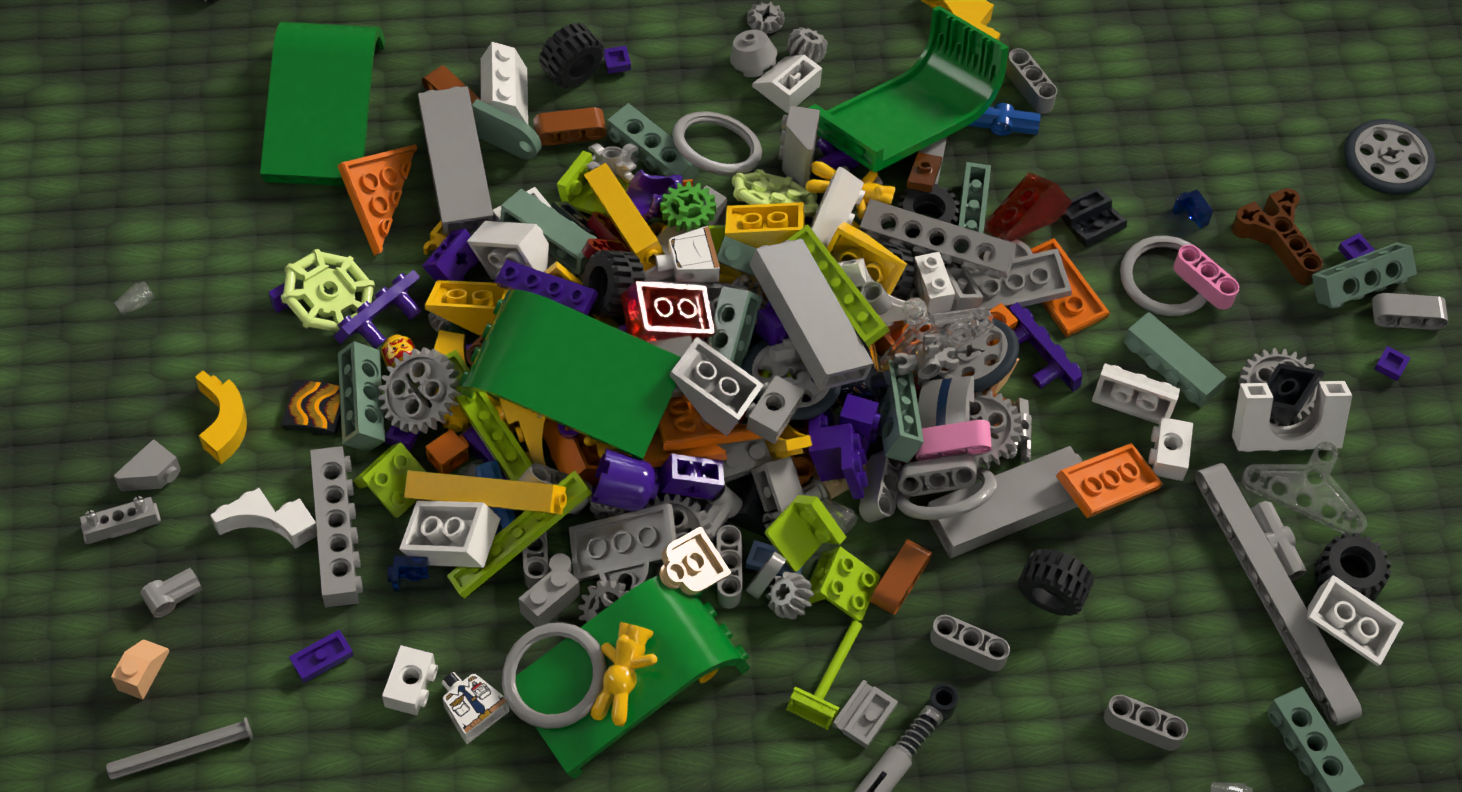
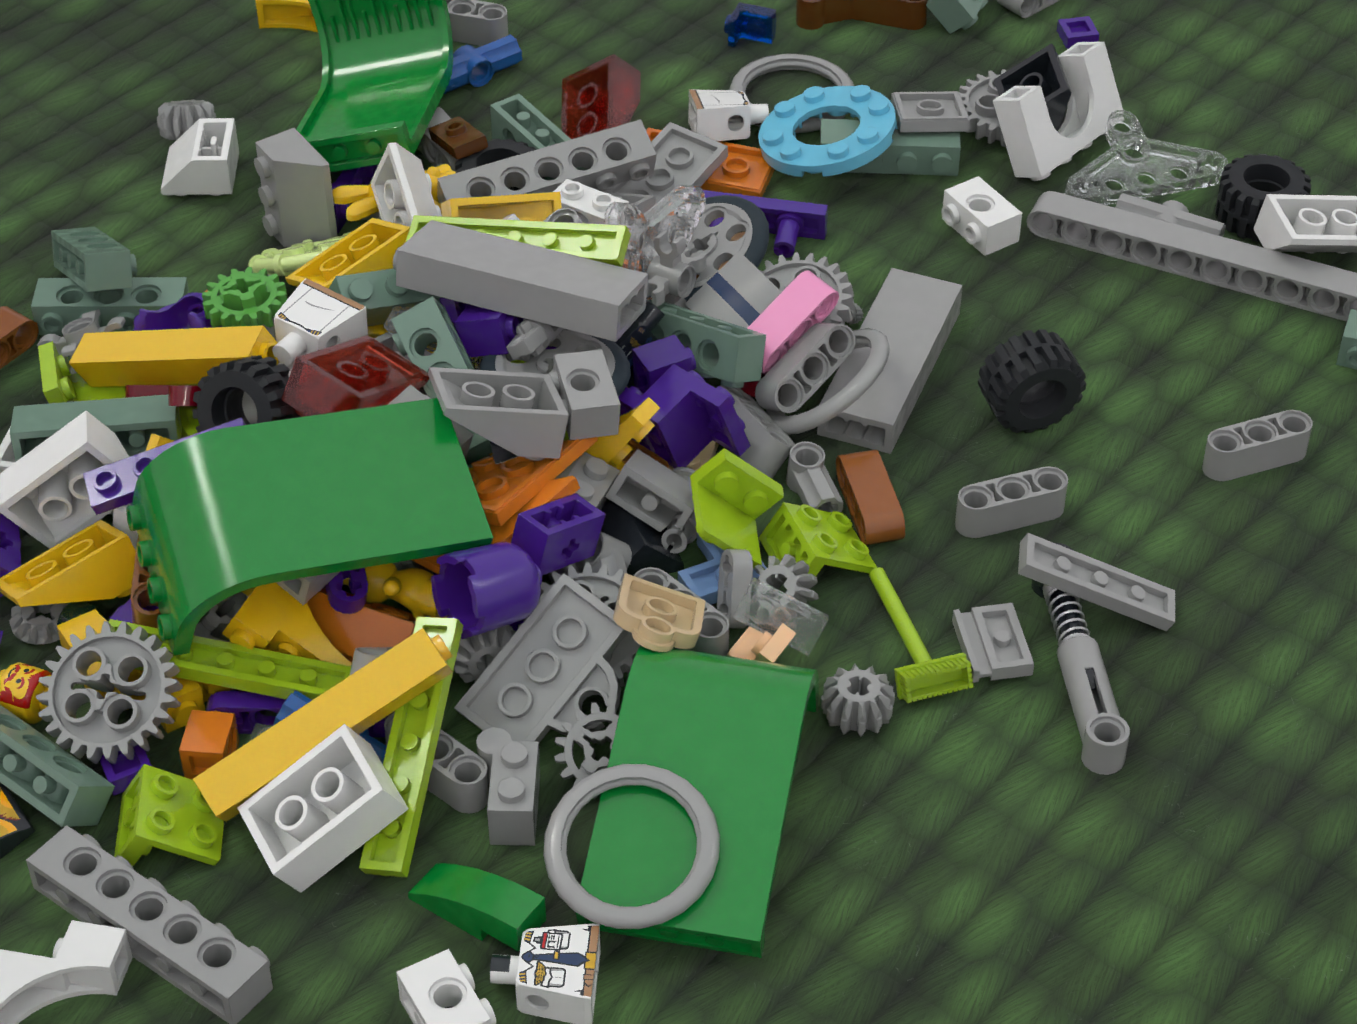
camera: 40 degrees left, 15 degrees down
clear blue bracket [388,556,430,592] -> none
yellow animal [591,622,657,727] -> none
light grey wedge [672,111,762,176] -> none
light grey cone [730,30,777,77] -> none
light grey gear [747,1,784,34] -> none
orange tile [1056,443,1163,518] -> none
black slope [1057,187,1127,247] -> none
white slope [1092,364,1180,424] -> none
bright pink beam [1173,244,1239,310] -> none
none -> sand green brick [51,227,137,292]
none -> green slope [408,863,546,951]
none -> white torso [688,89,769,141]
none -> light nougat bracket [727,623,797,663]
none -> clear plate [733,577,829,656]
none -> medium azure plate [758,85,898,177]
none -> light grey piece [786,442,843,512]
none -> light grey gear [821,663,895,737]
none -> light grey tile [891,91,970,133]
none -> light grey plate [1018,533,1175,631]

